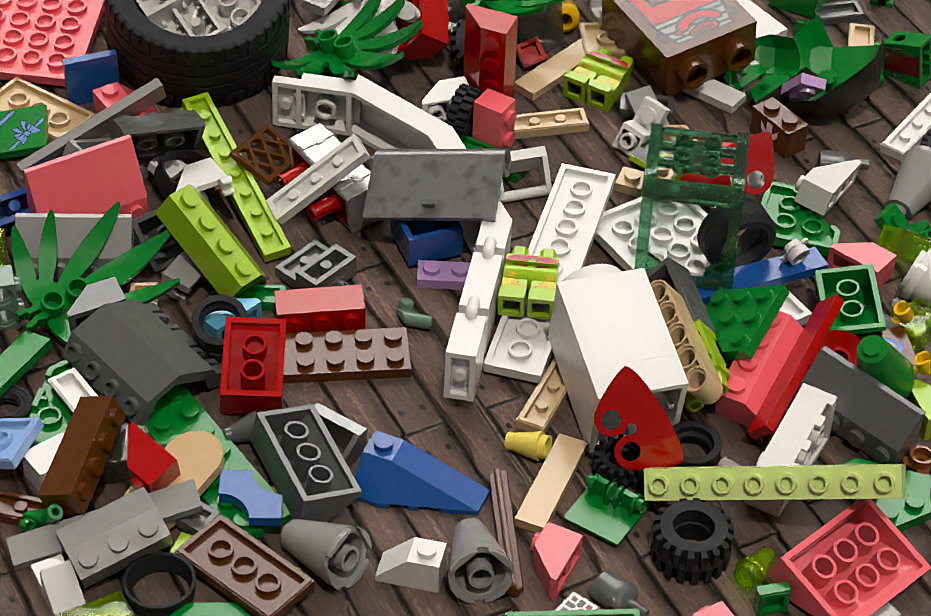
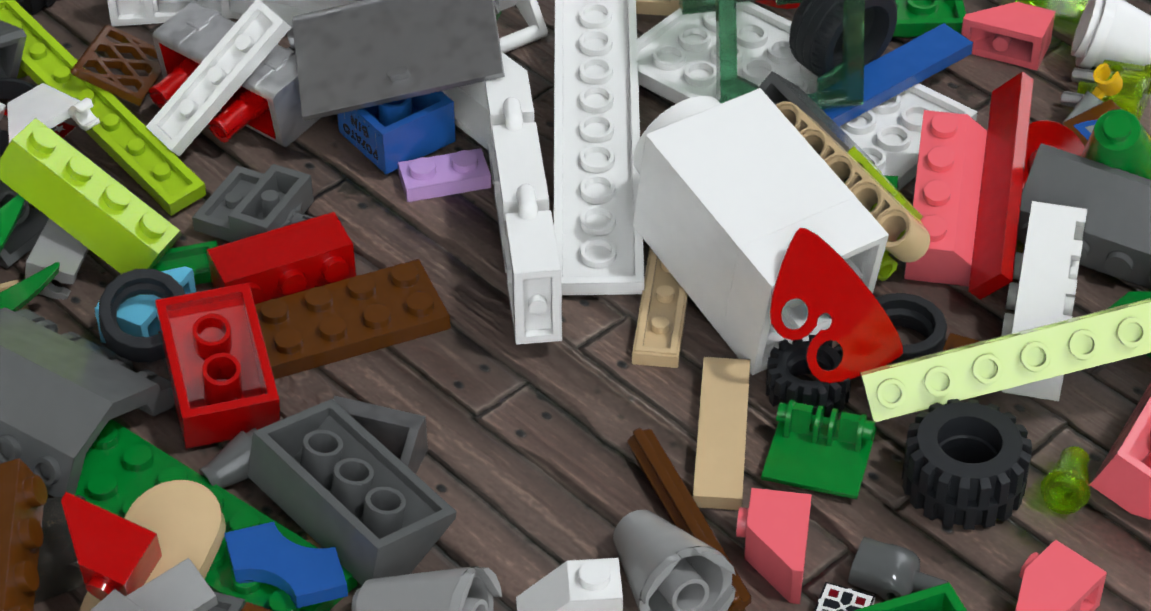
camera: 15 degrees left, 0 degrees up
blue wedge [355,431,490,516] -> none
sand green arm [396,298,433,330] -> none
lime hips [498,246,559,320] -> none
light yellow cone [504,431,552,462] -> none
green plate [706,285,789,360] -> none
green tile [753,581,791,616] -> none
white plate [780,238,810,265] -> none
green slope [815,264,886,334] -> none

